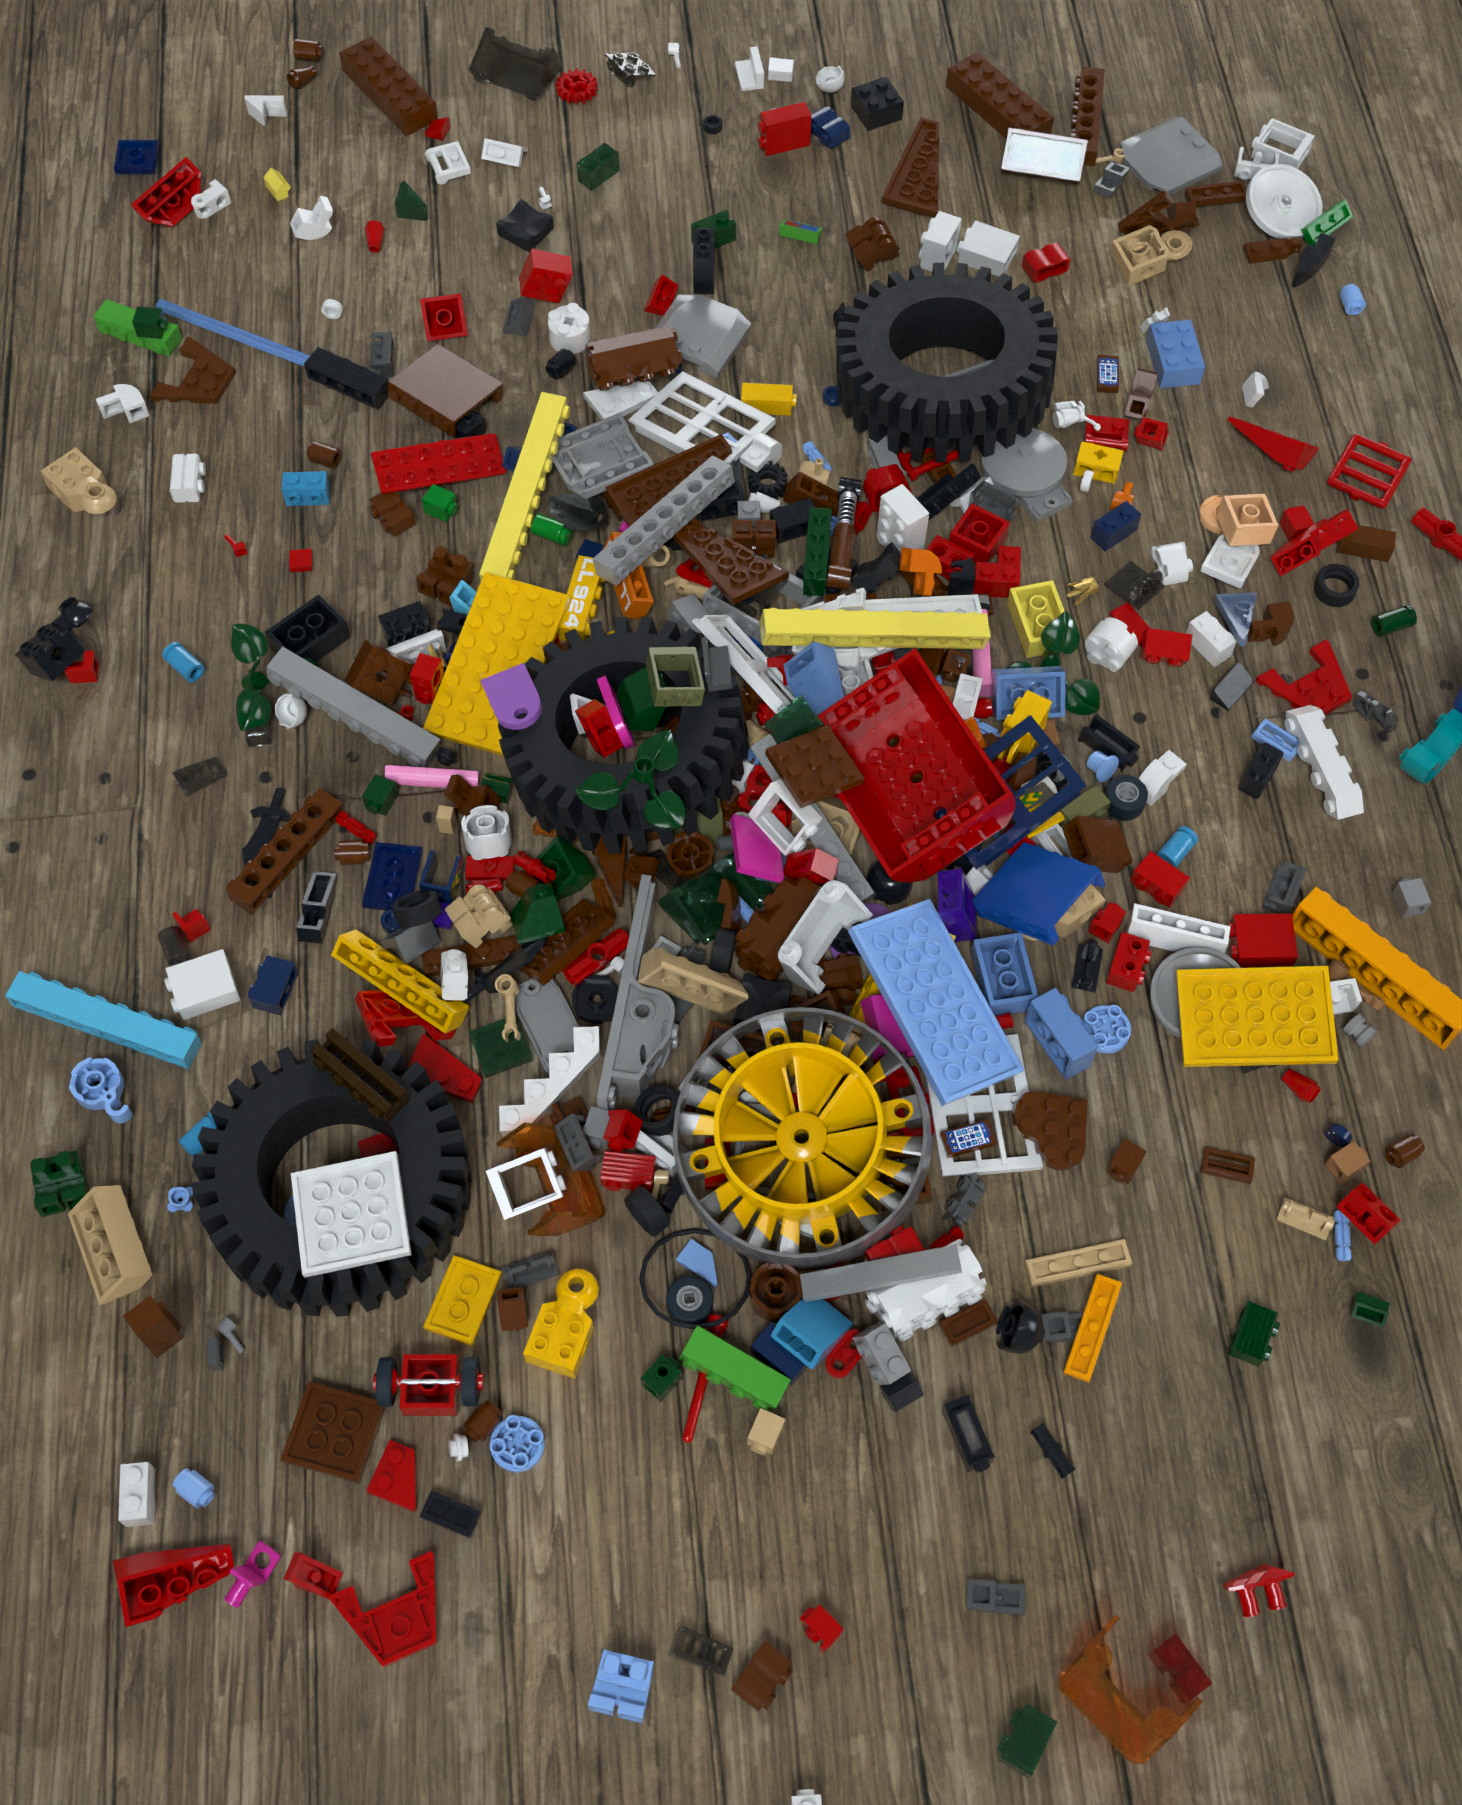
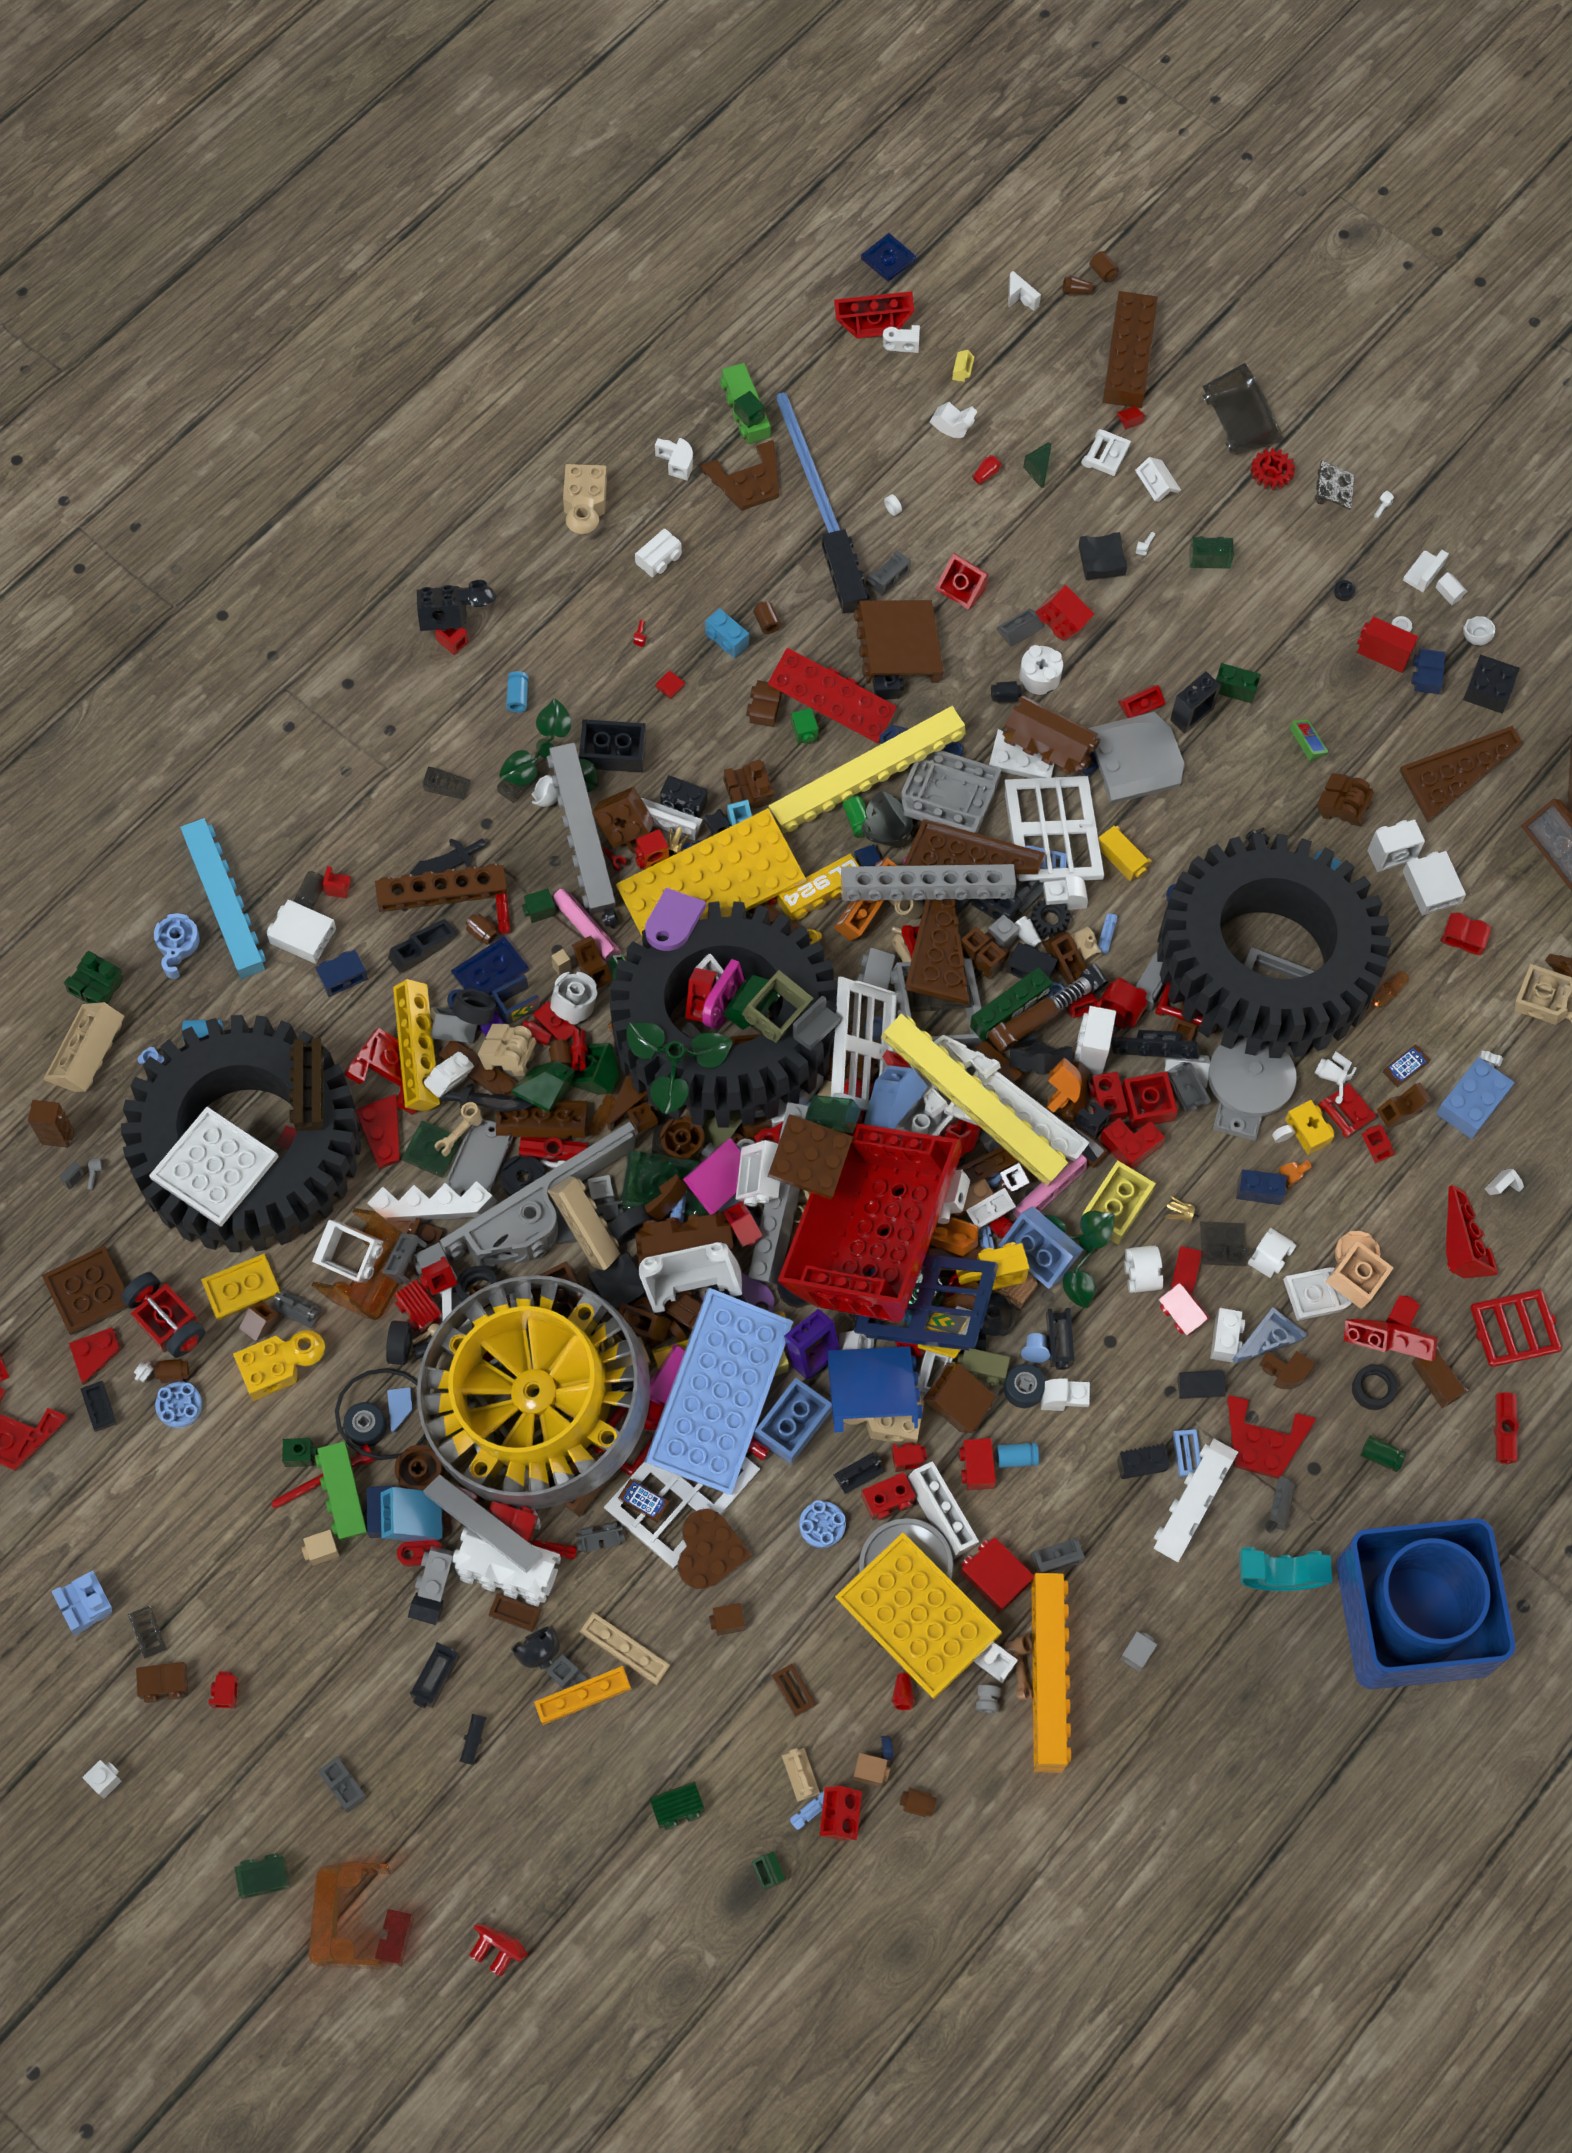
camera: 45 degrees right, 5 degrees up
medium blue brick [1024,988,1098,1081] -> none

